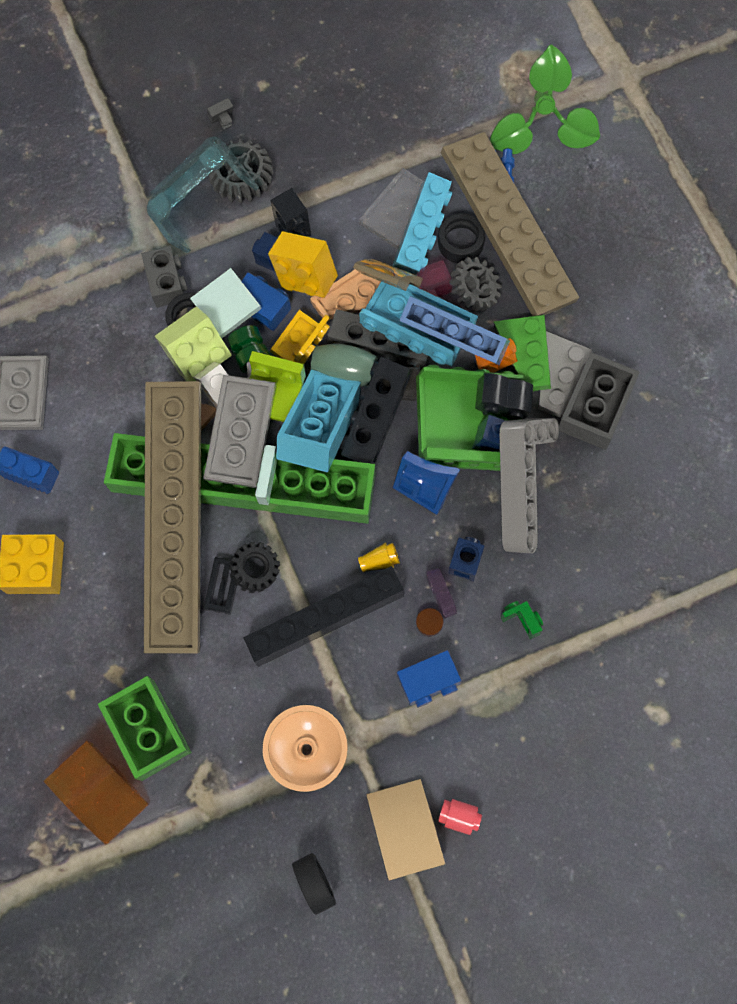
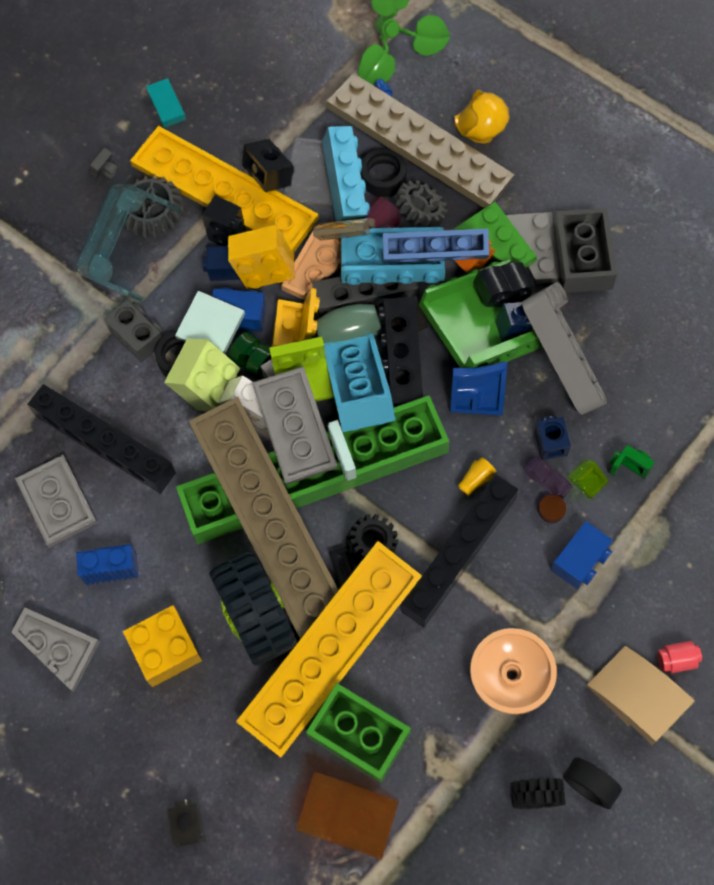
camera: 30 degrees left, 5 degrees down
none -> black brick [27,384,176,494]
none -> yellow plate [130,126,319,254]
none -> teal tile [146,78,186,128]
none -> black wheel [209,551,297,665]
none -> yellow plate [236,541,422,757]
none -> black brick [242,139,294,192]
none -> yellow helmet [454,89,509,144]
none -> black tyre [510,778,566,809]
none -> clear neon green slope [568,460,609,499]

